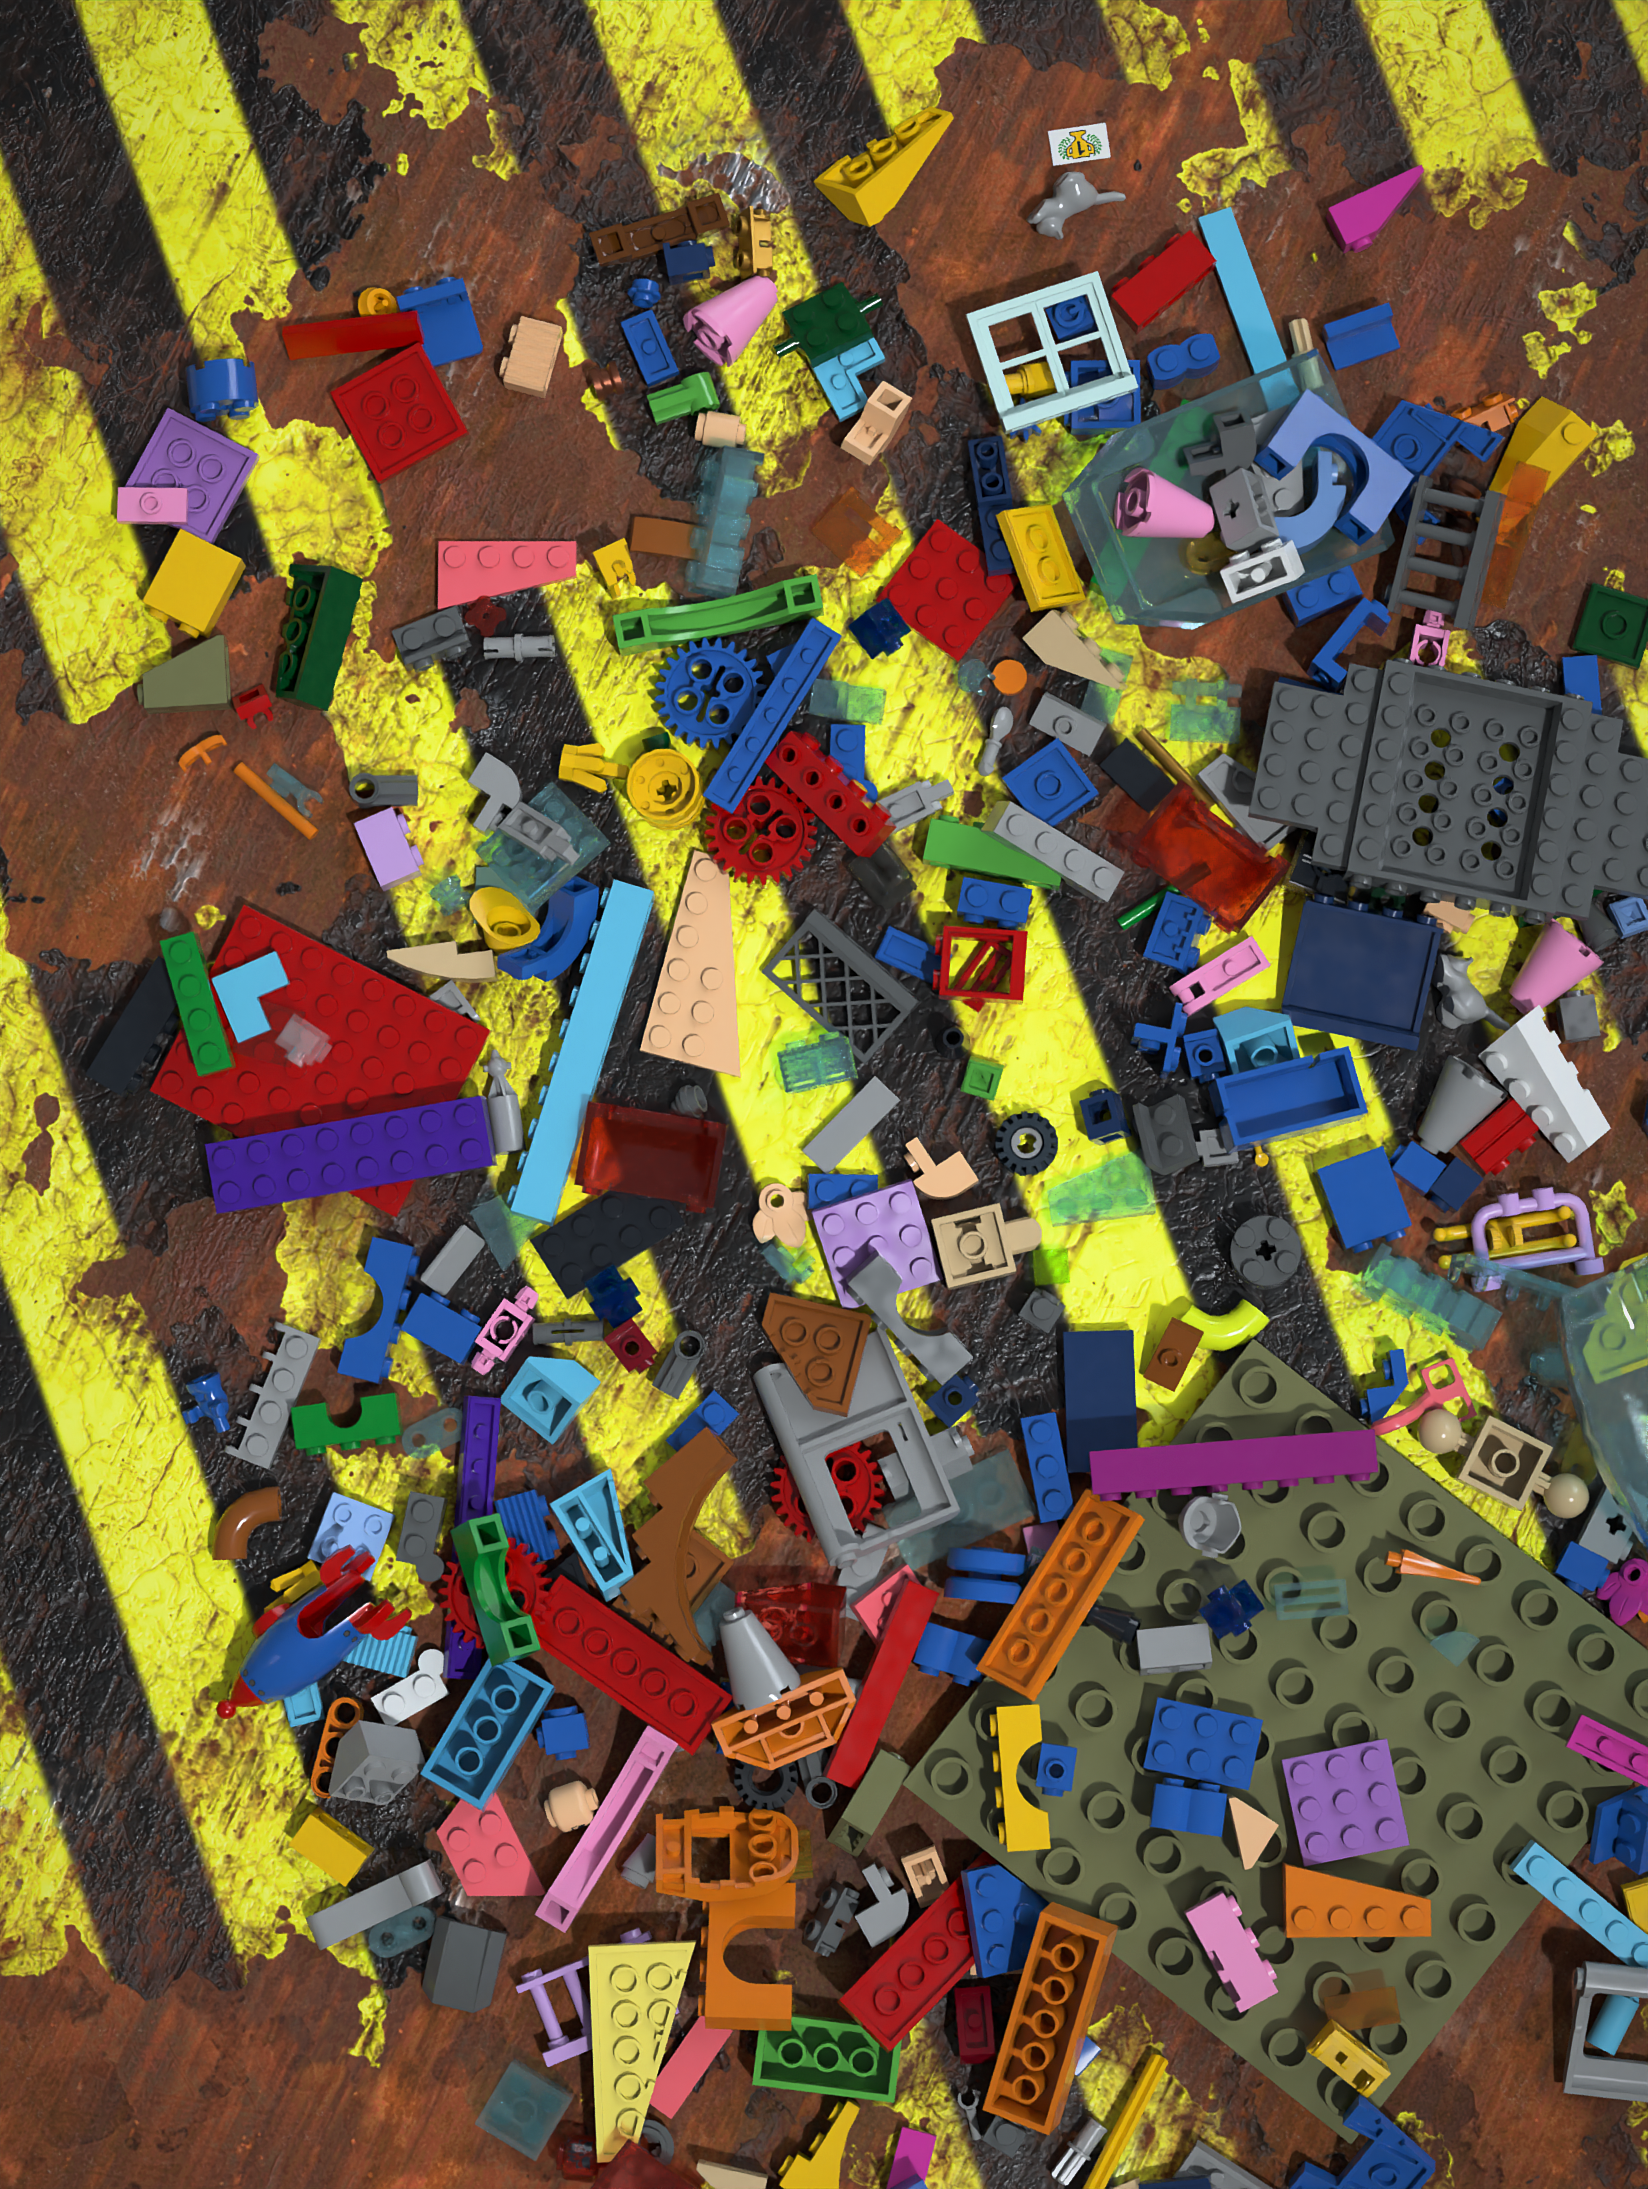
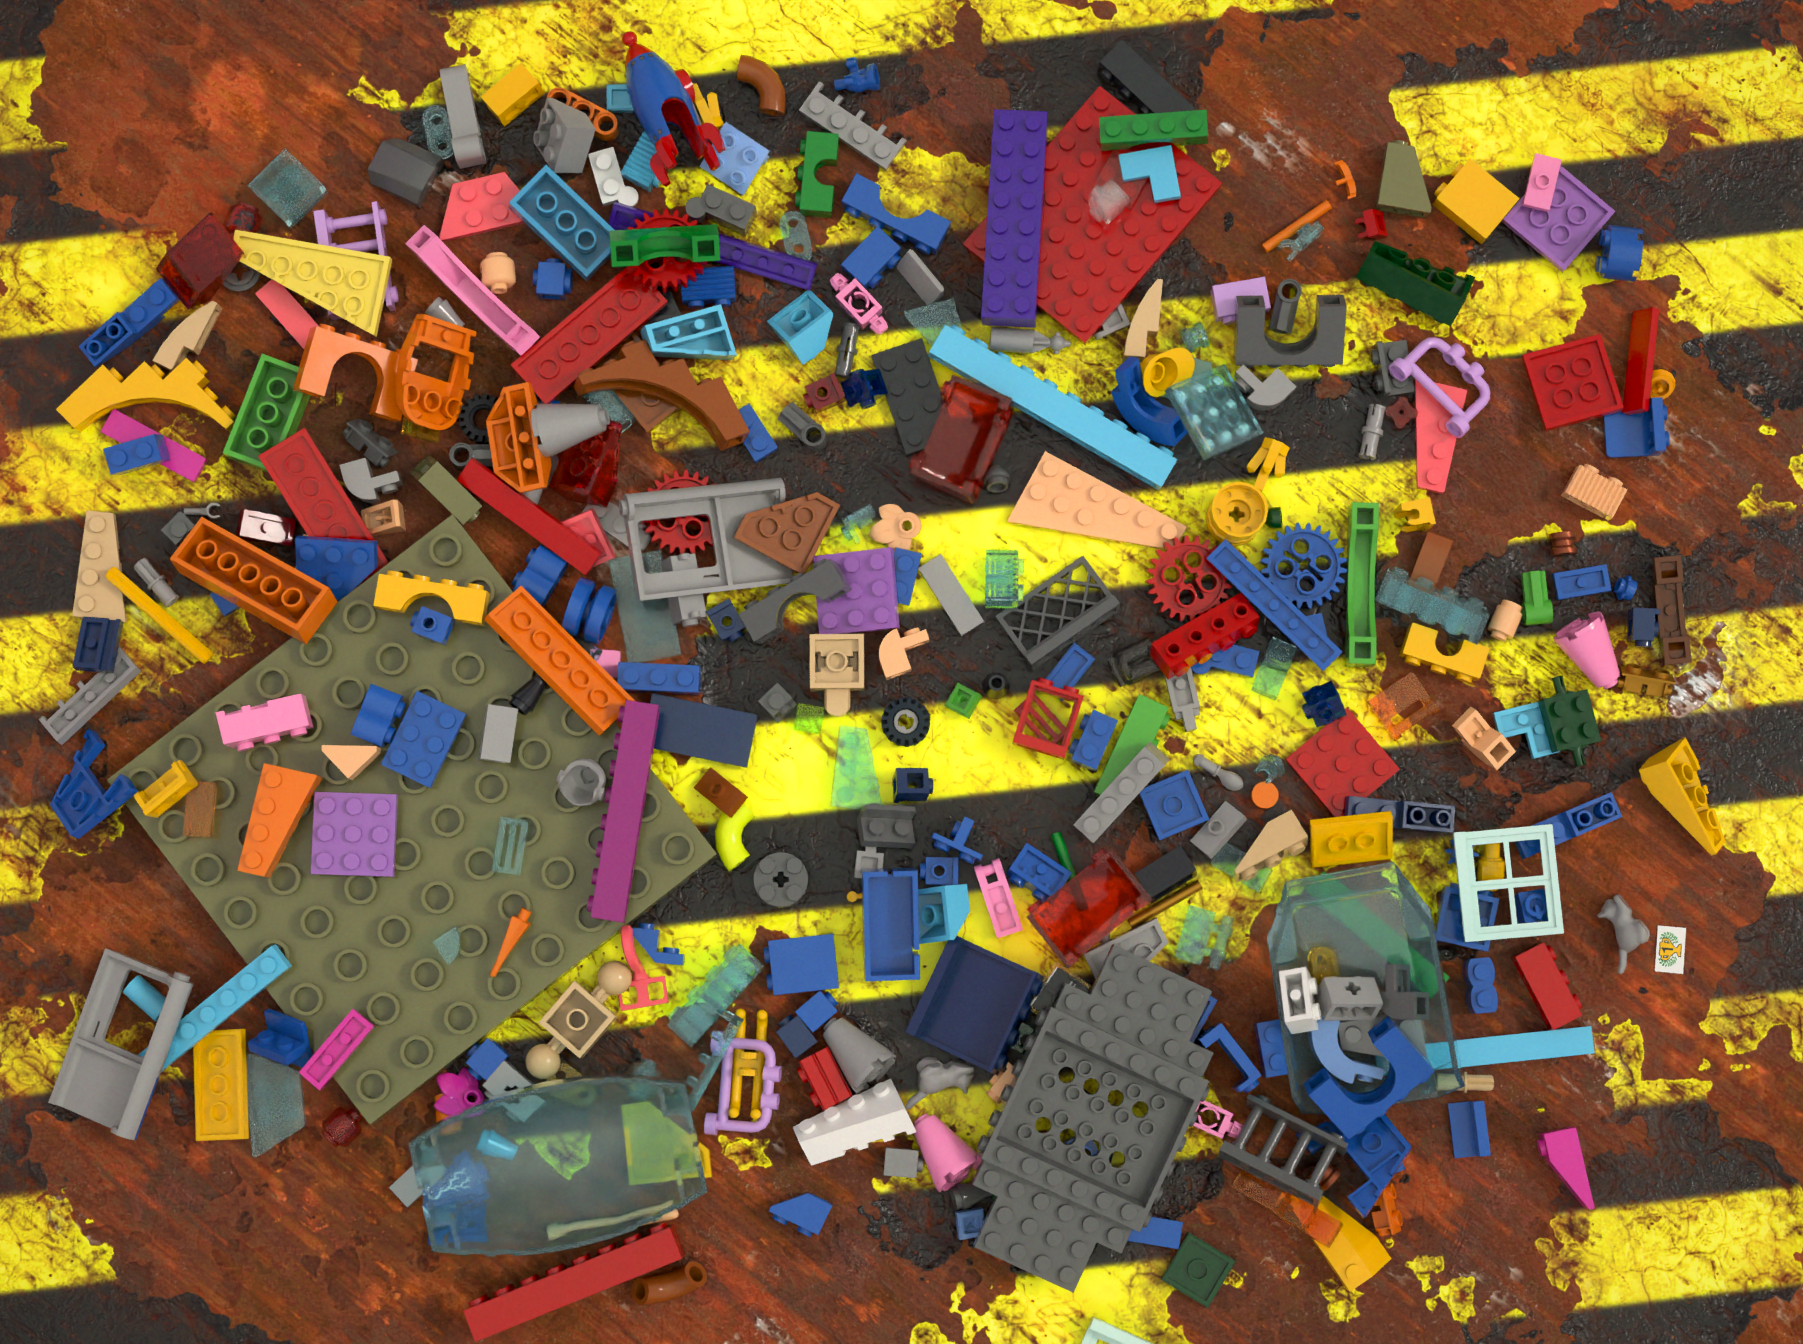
camera: 95 degrees right, 0 degrees up
light grey hinge [498,801,581,866] -> none
bright pink cone [1114,467,1215,538] -> none
clear blue brick [1199,1579,1265,1639] -> none
none -> dark grey arch [1233,295,1347,368]
none -> lavender bar [1388,337,1491,438]
none -> yellow arch [1399,622,1490,683]
none -> blue slope [1515,792,1622,859]

